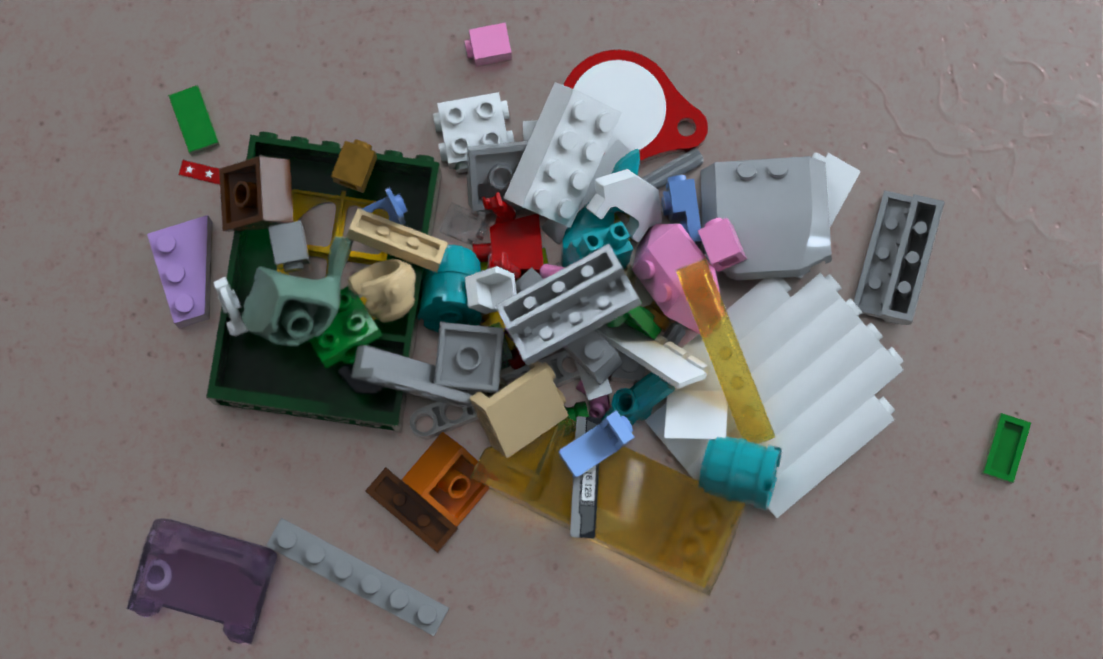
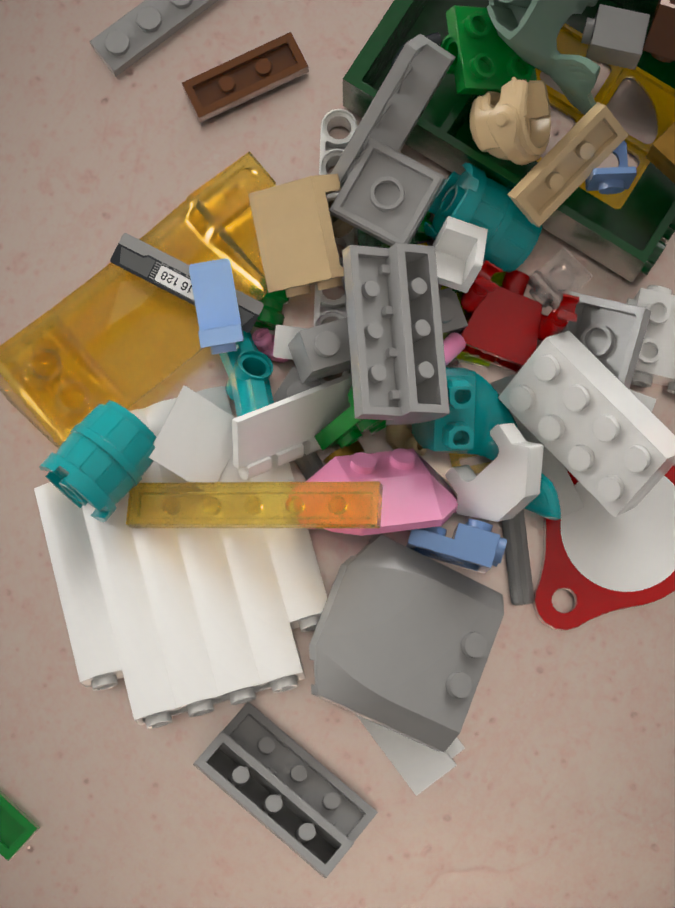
camera: 120 degrees right, 0 degrees up
orange slope [402,431,497,527] -> none
bright pink brick [698,218,747,272] -> none

